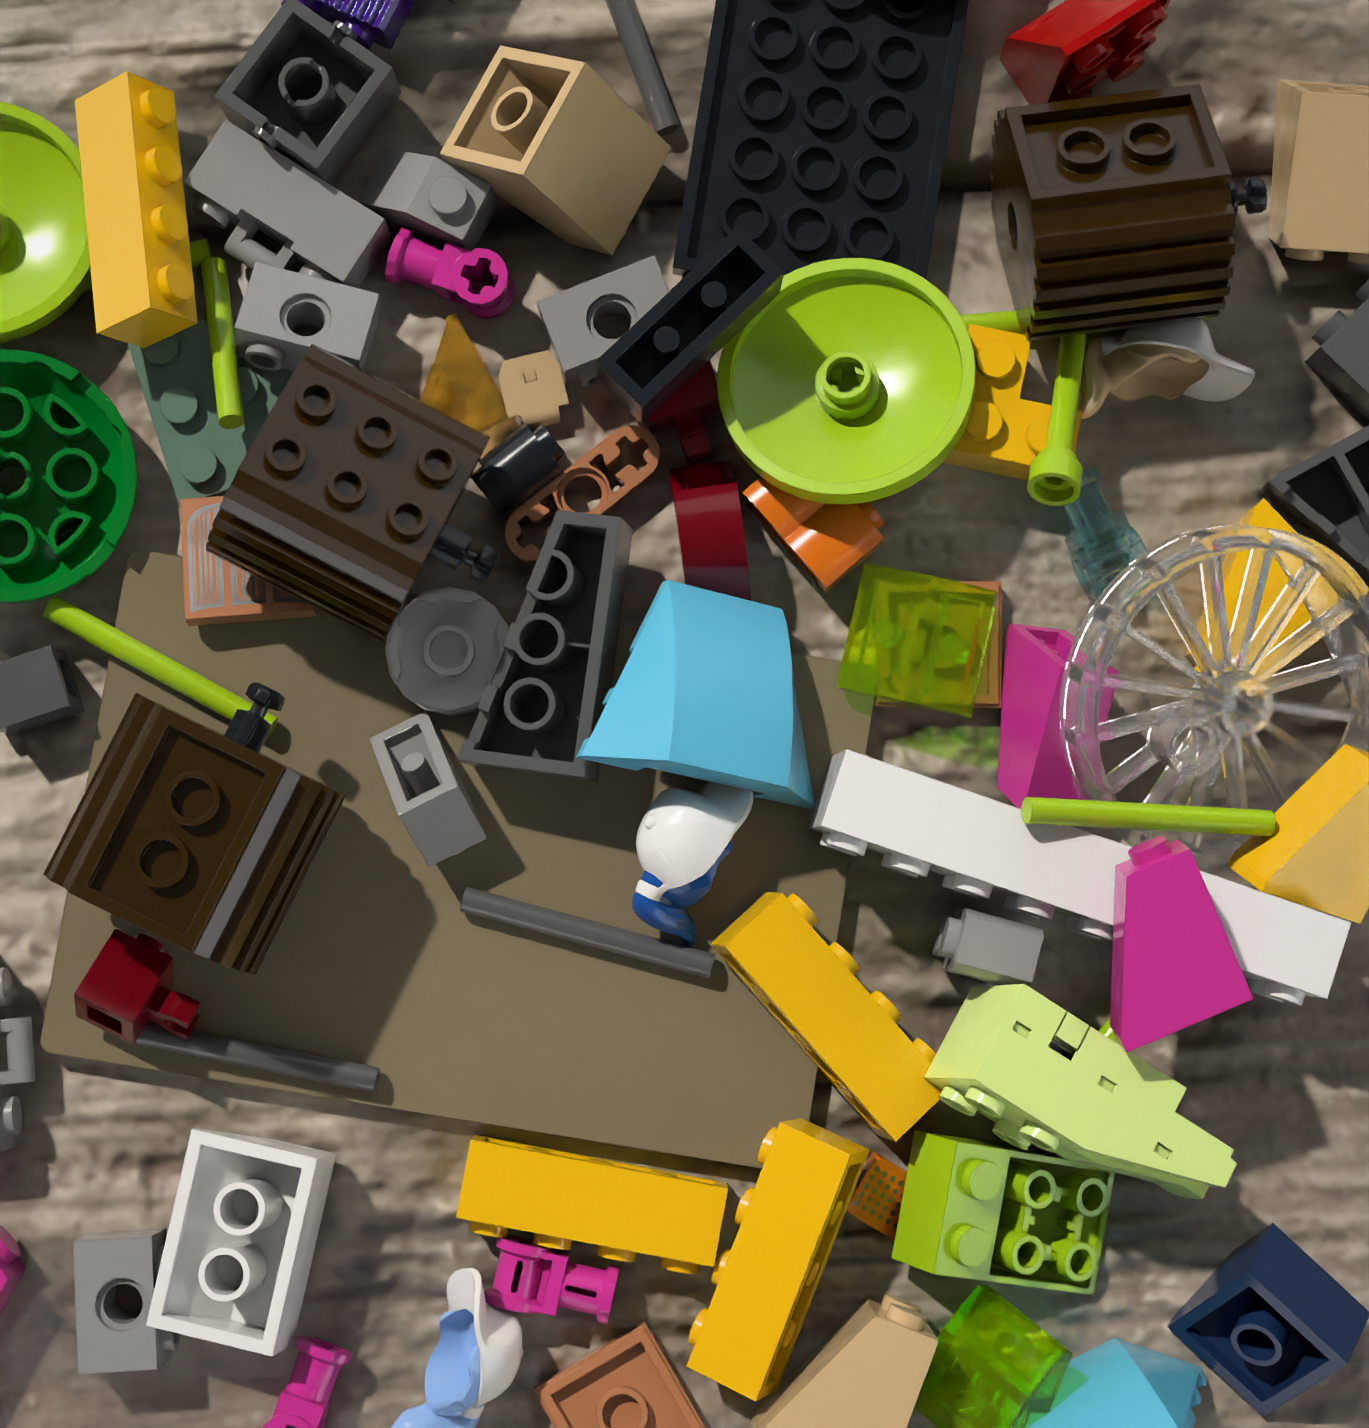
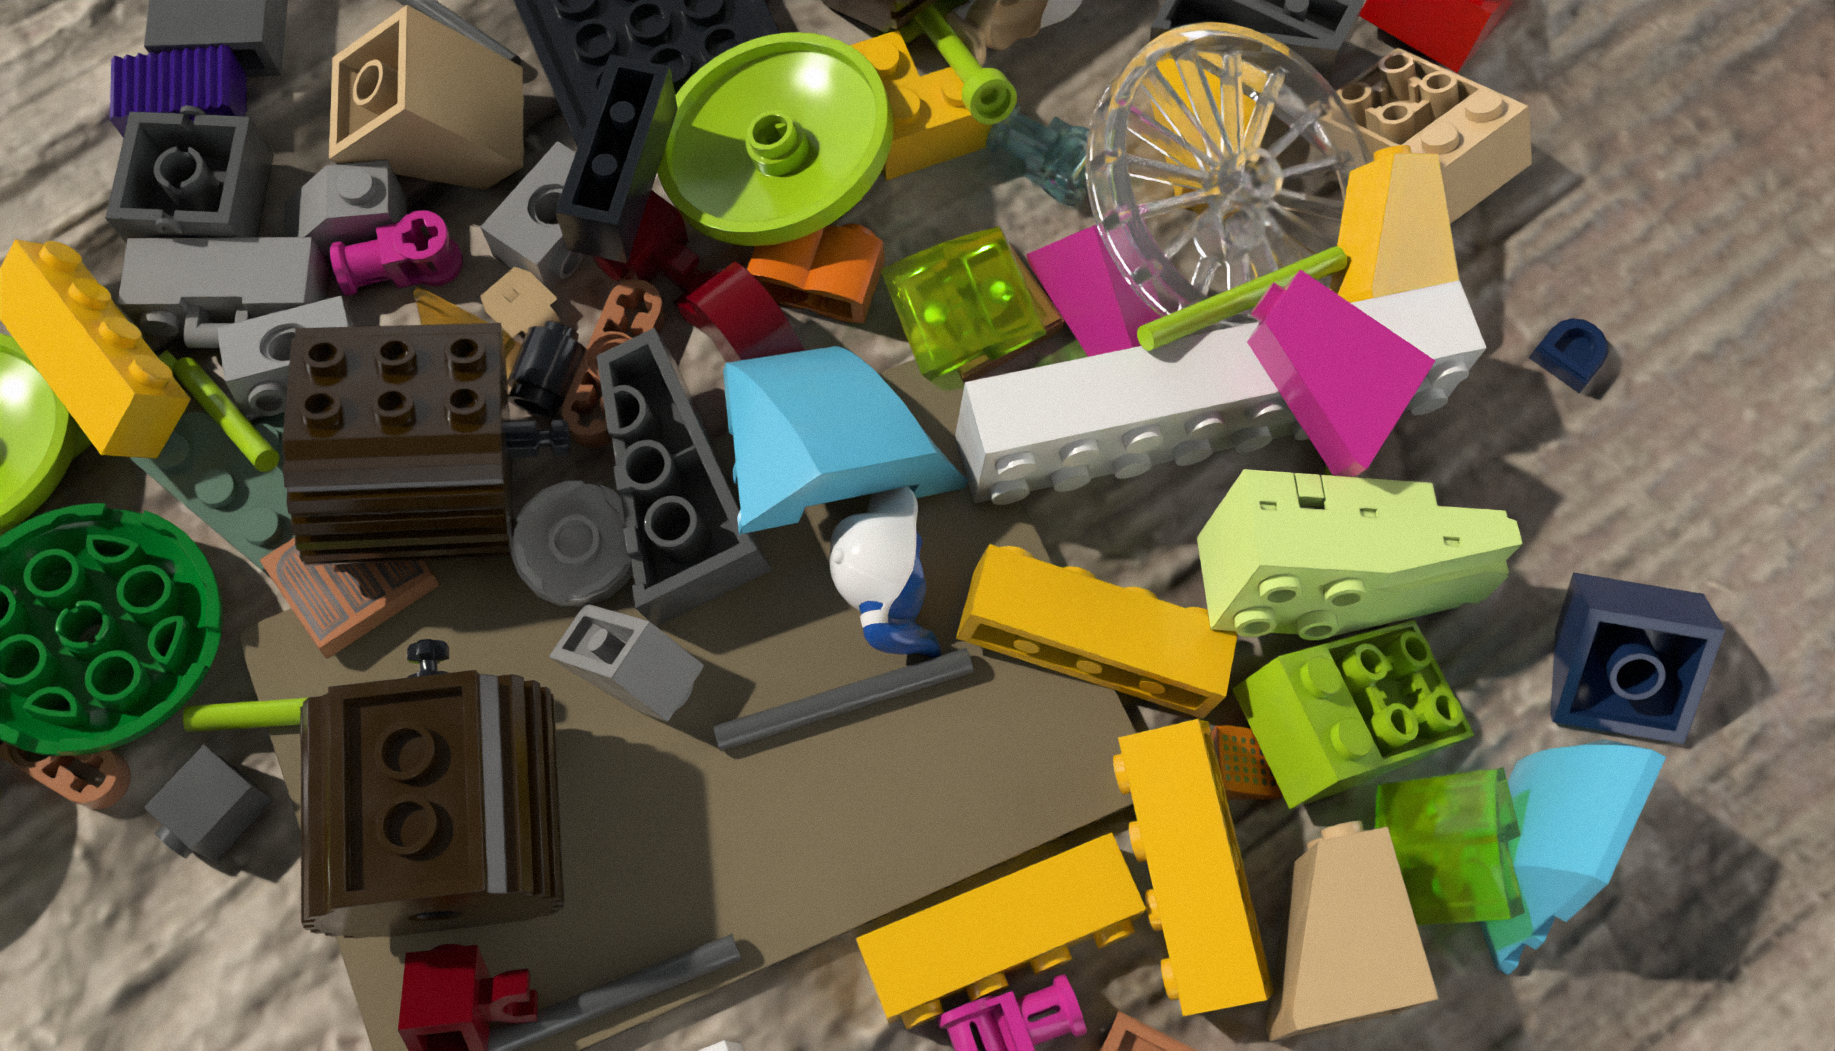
camera: 35 degrees left, 15 degrees down
light grey brick [932,908,1044,987] -> none

